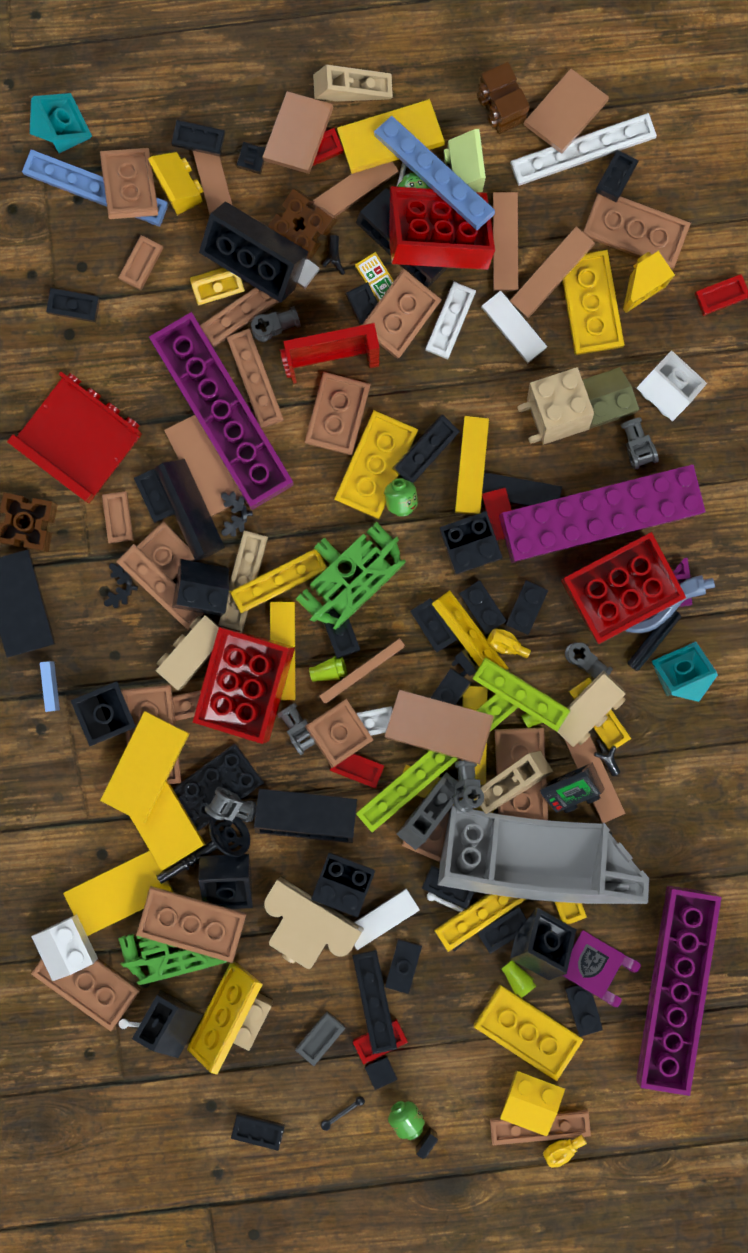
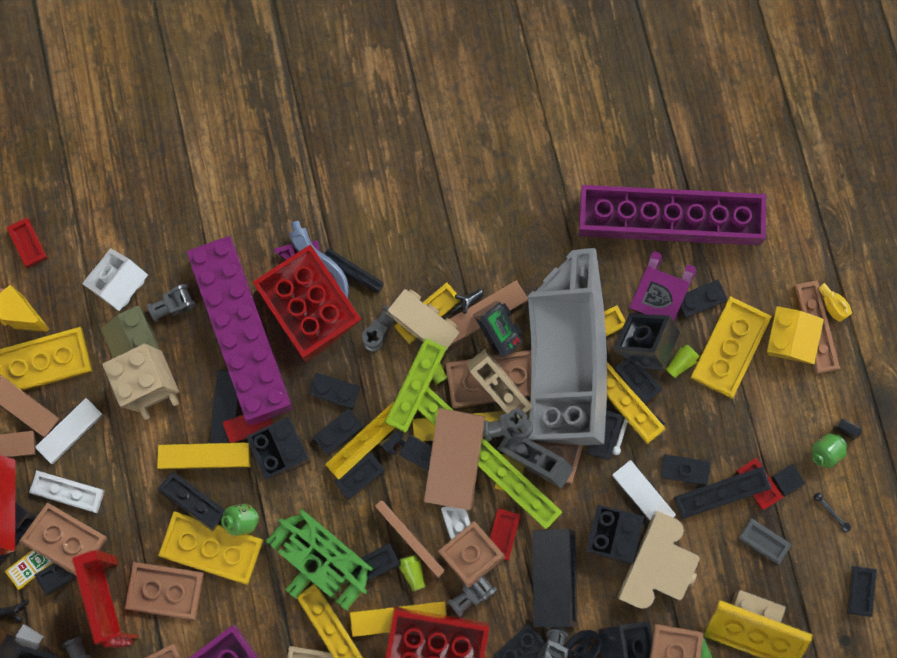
camera: 90 degrees left, 10 degrees down
yellow piece [487,629,531,658] -> none
teal slope [651,642,718,702] -> none

